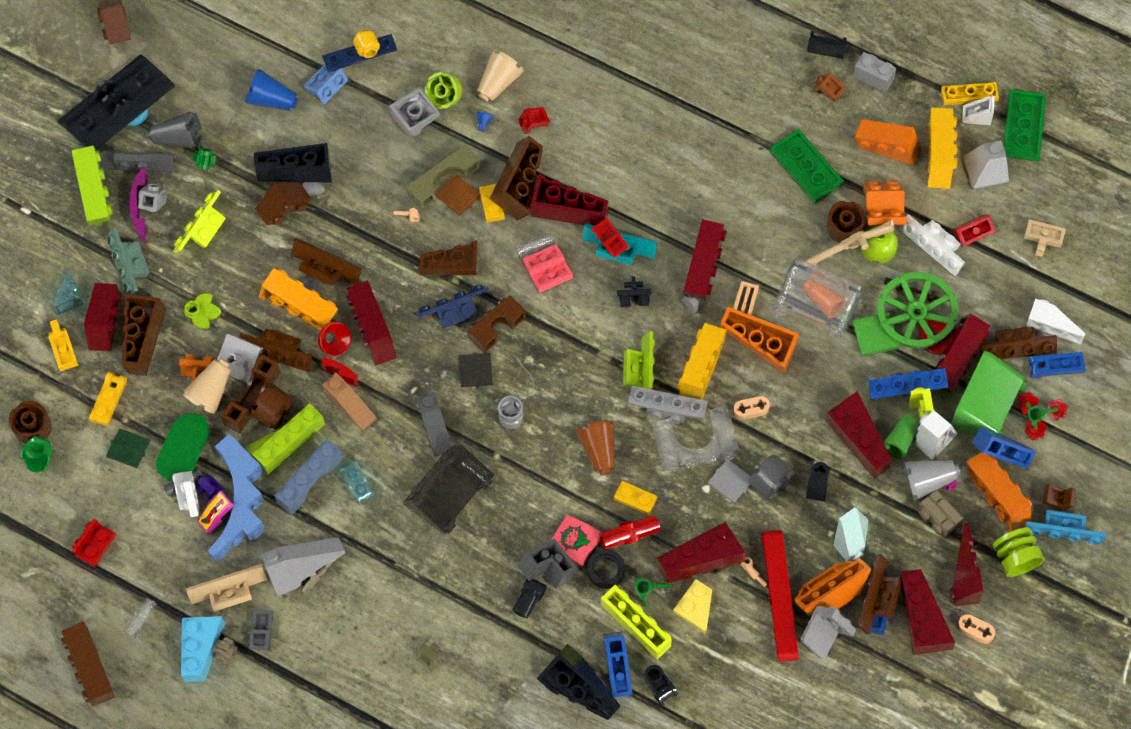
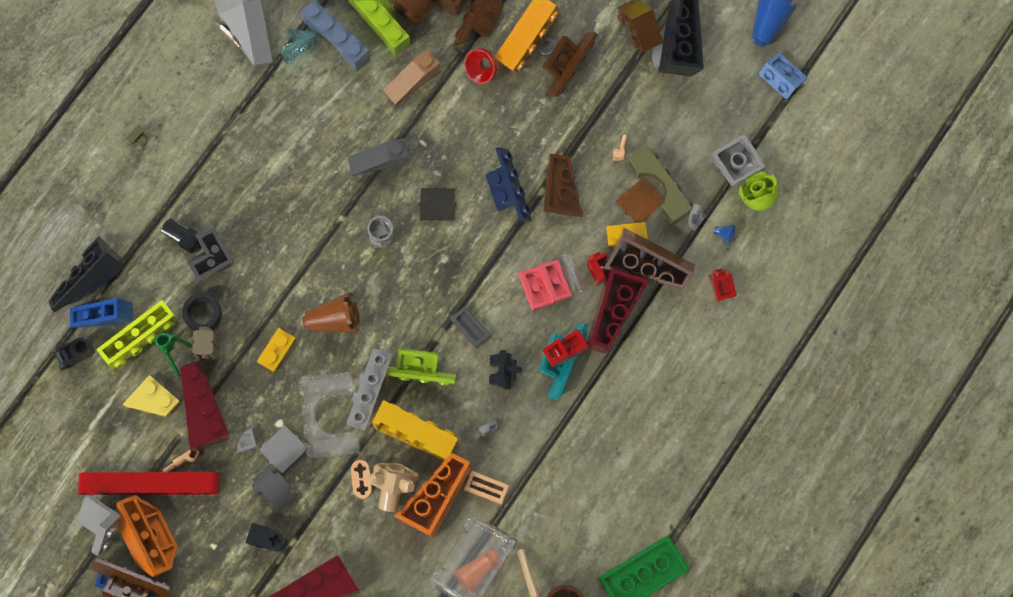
camera: 90 degrees right, 10 degrees up
dark blue bracket [322,34,397,72] -> none
red slope [322,357,359,386] -> none
clear light blue slope [340,460,375,504] -> none
dark red wedge [345,280,397,366] -> none
yellow head [353,30,380,58] -> none
clear smoke windscreen [403,444,495,534] -> none
reddish brown arch [468,295,526,353] -> none
tan cone [477,50,524,102] -> none
coral slope [551,515,602,567] -> none
red piece [599,515,660,549] -> none
dark red wedge [683,219,727,300] -> none
light aqua wedge [833,508,868,561] -> none
none -> dark tan brick [192,327,220,362]
none -> light grey tile [237,428,258,454]
none -> clear light blue slope [280,29,318,64]
none -> tan piece [368,463,419,512]
none -> dark grey tile [450,306,491,349]
none -> red bracket [586,252,607,286]
none -> light grey tile [688,203,706,231]

